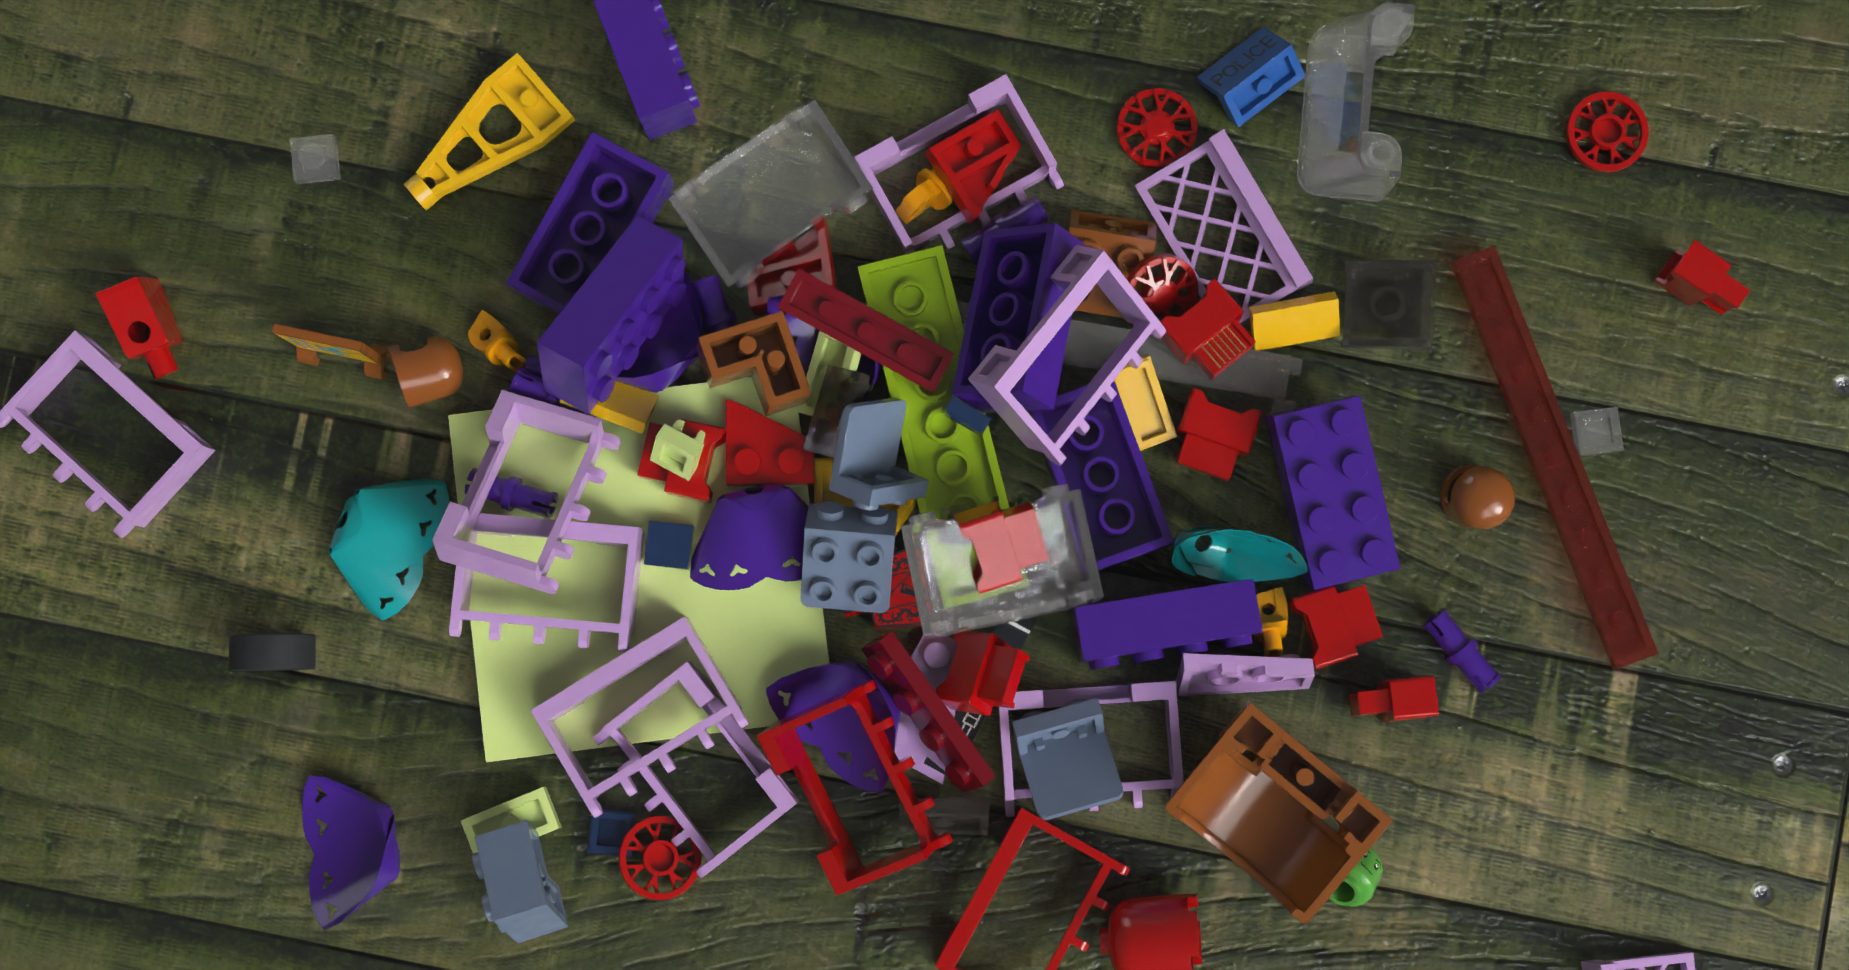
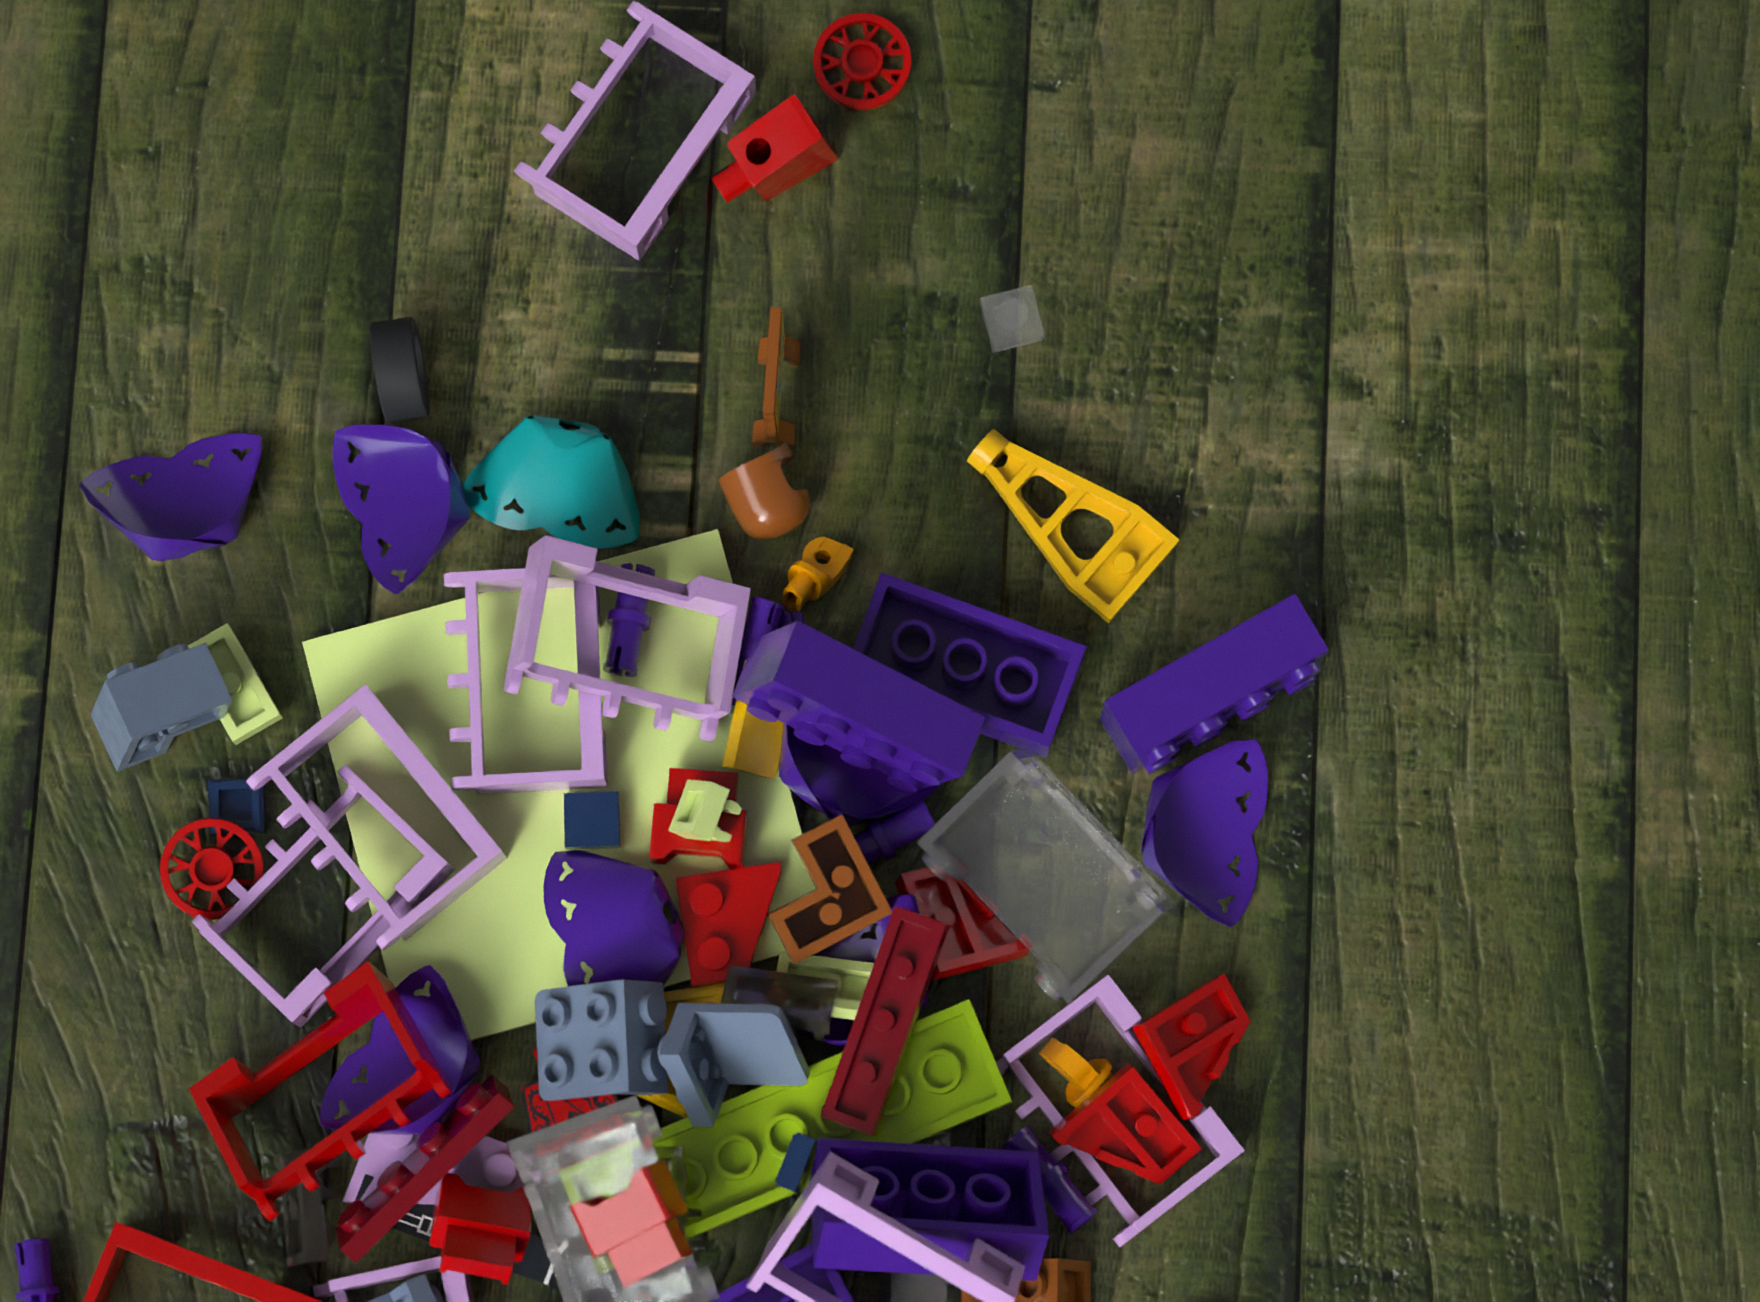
camera: 80 degrees right, 5 degrees down
none -> dark purple piece [332,424,470,594]
none -> red wheel [813,13,911,110]
none -> red wing [1132,973,1251,1121]
none -> dark purple piece [1141,739,1268,928]

